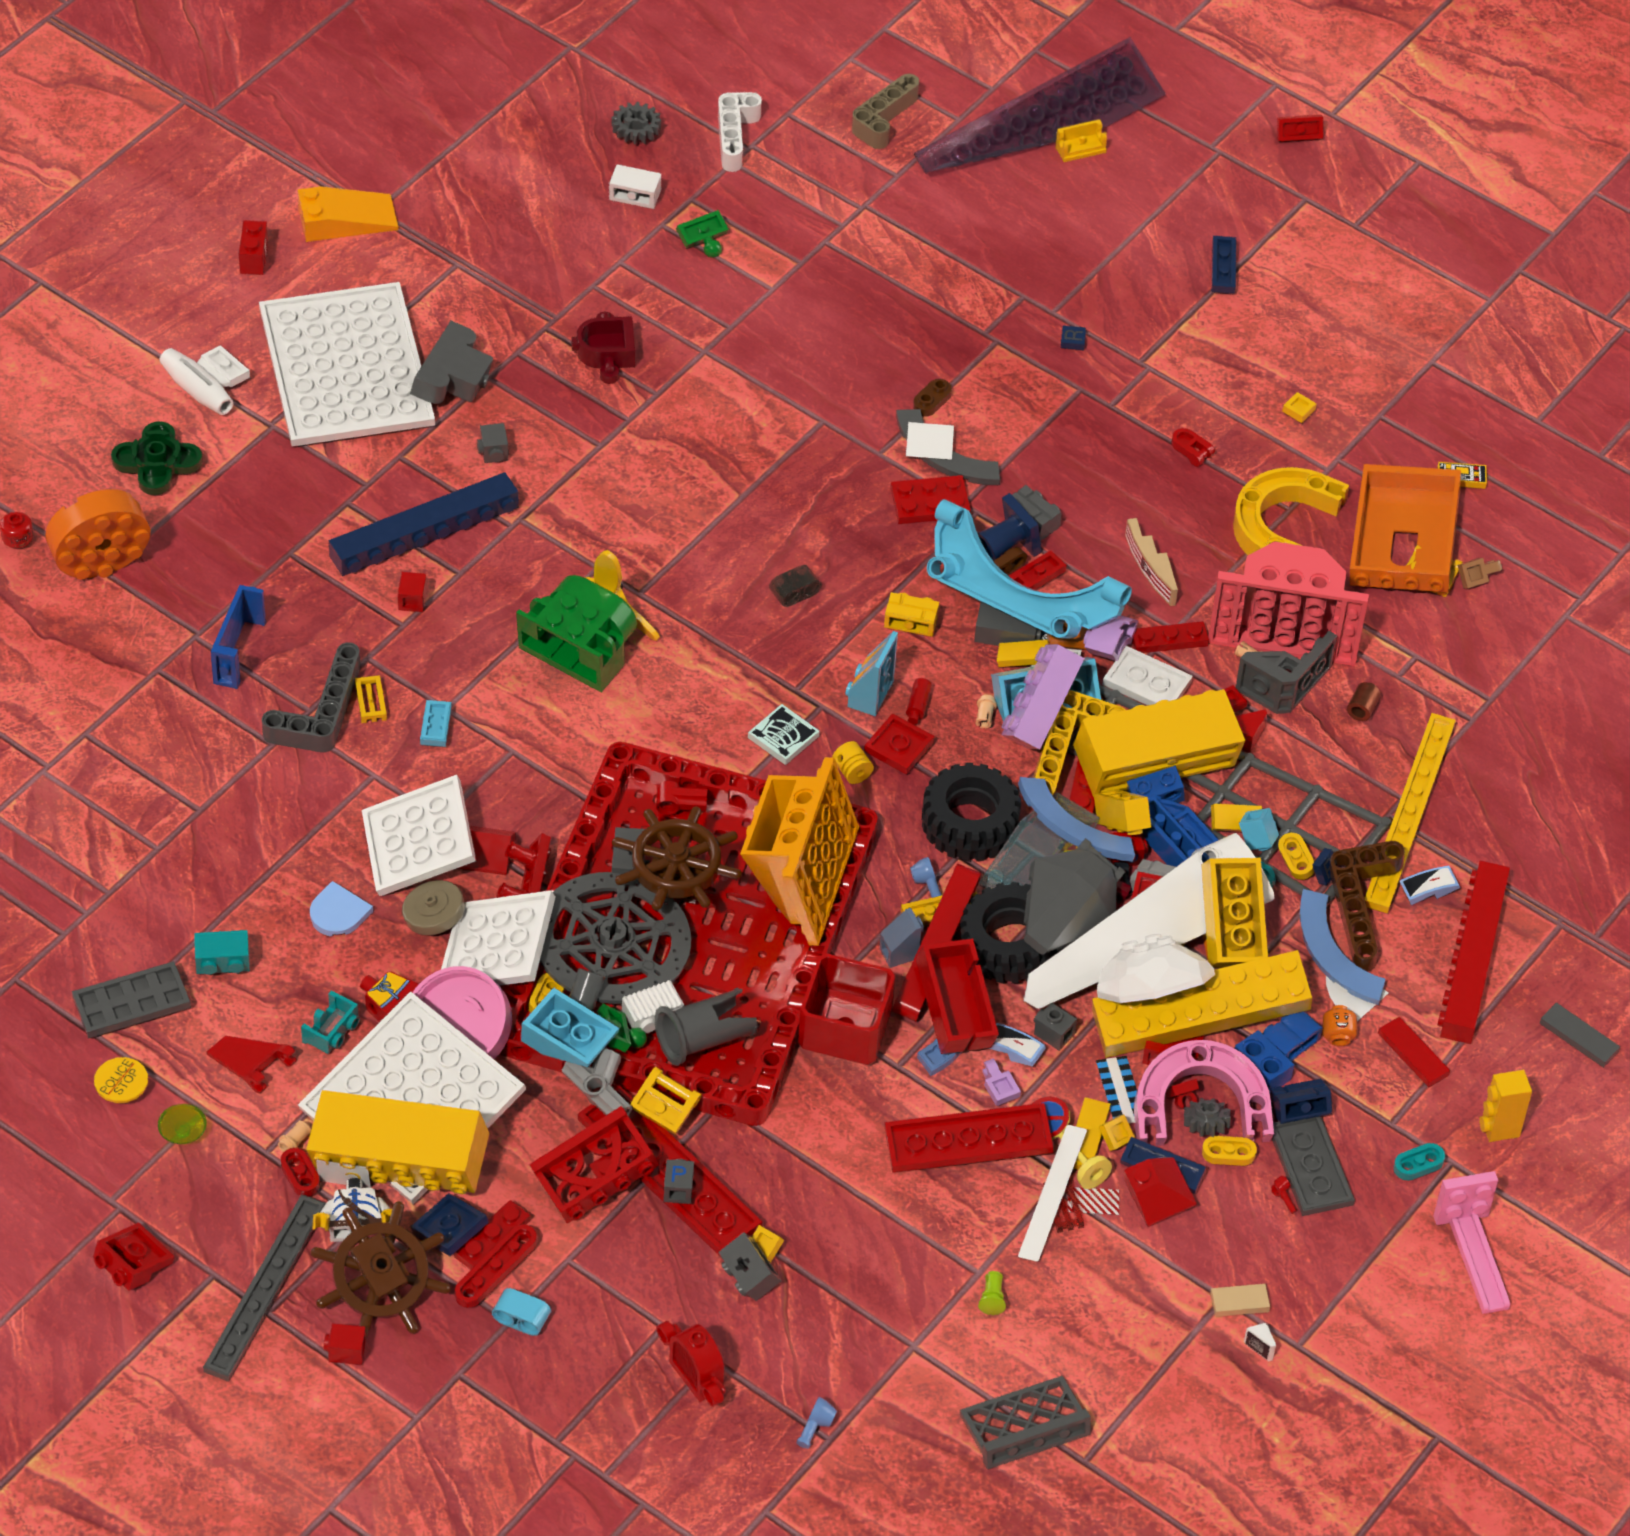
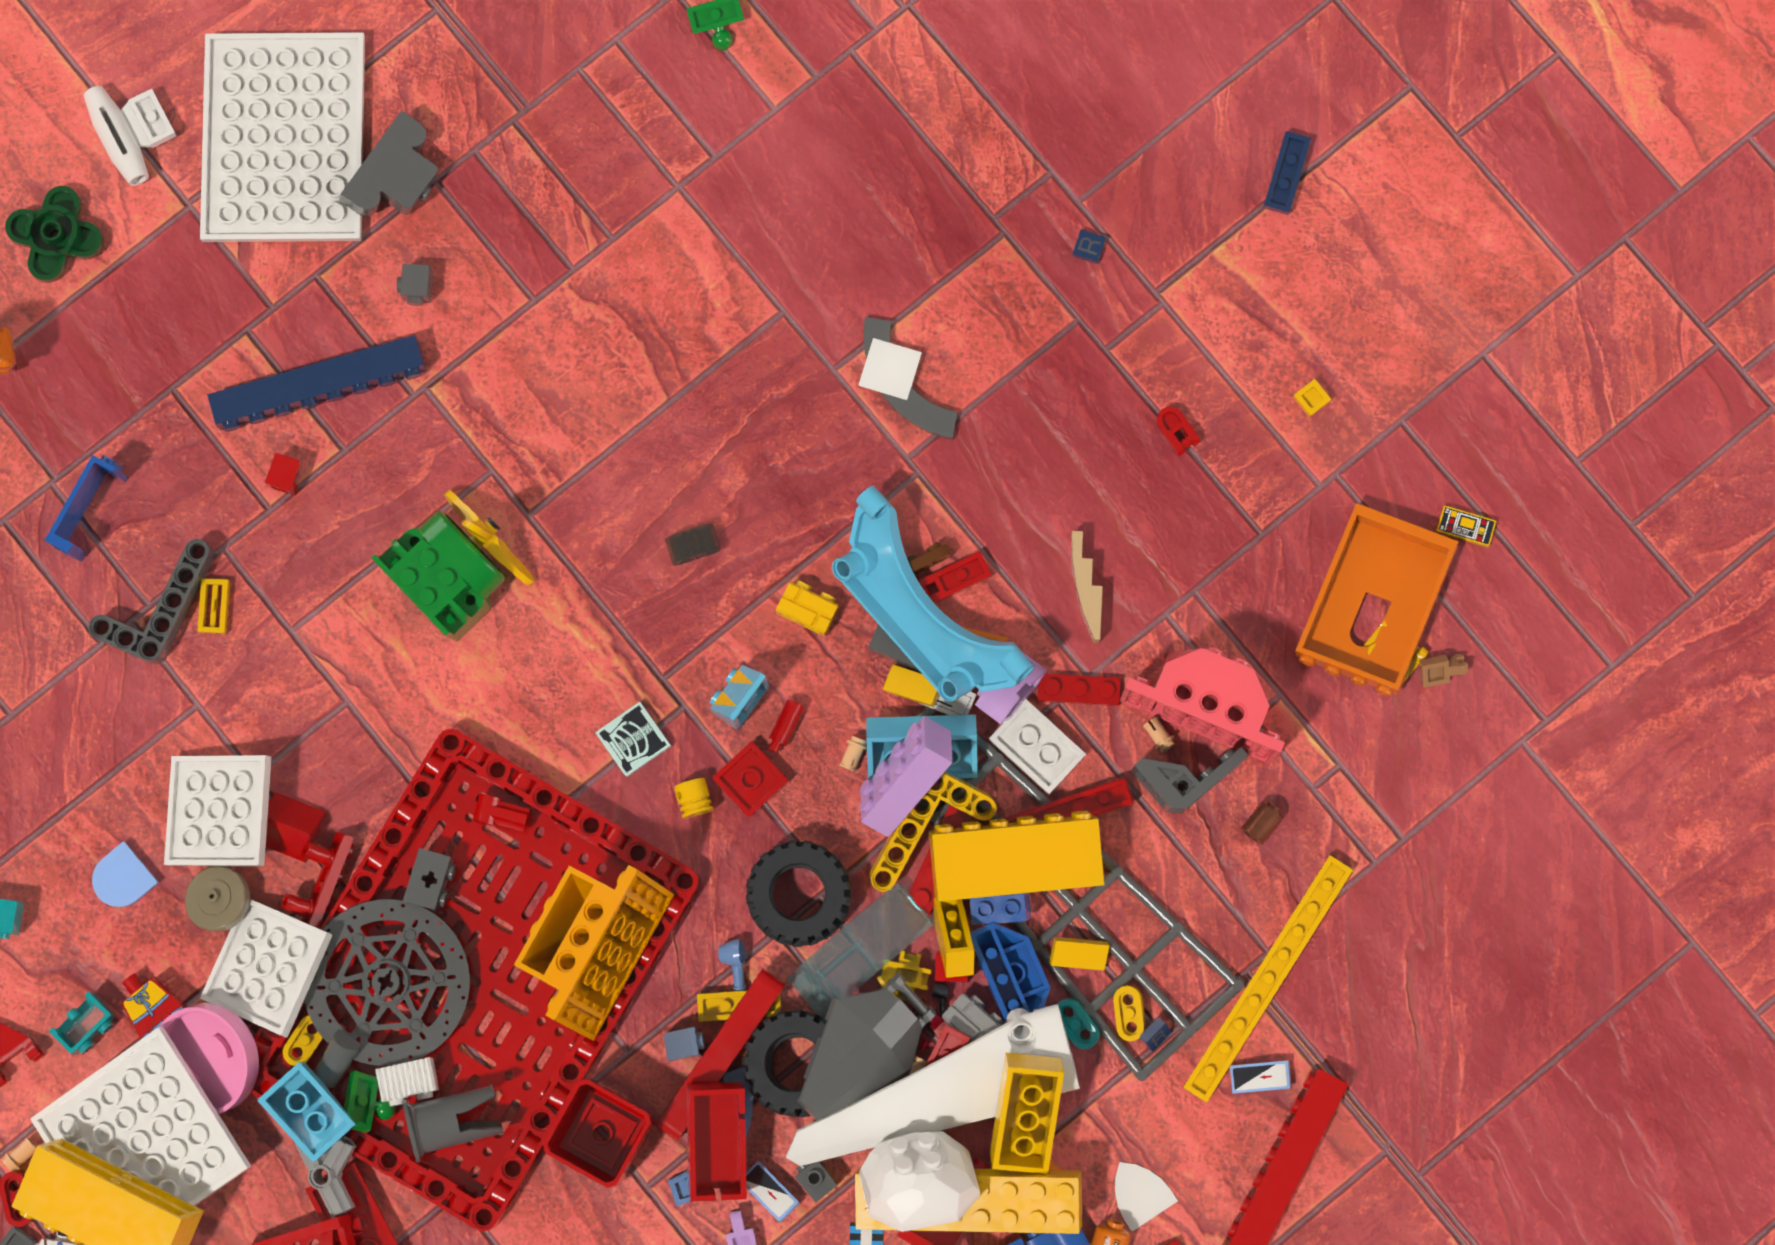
camera: 20 degrees right, 30 degrees up
medium azure plate [420,700,452,747] -> none
dark red piece [571,312,635,384] -> none
reddish brown piece [612,806,742,911] -> none
yellow plate [630,1067,702,1135] -> none
red plate [890,475,971,524] -> none
reddish brown plate [913,379,952,416] -> none
dark blue plant [977,493,1042,560] -> none
dark grey brick [1012,485,1062,541] -> none
medium blue tile [1018,777,1135,862] -> none
yellow piece [1233,467,1349,555] -> none
red slope [1235,709,1267,753] -> none
medium azure brick [1239,808,1279,851] -> none
medium blue tile [1300,889,1386,1005] -> none
reddish brown beam [1330,841,1404,972] -> none

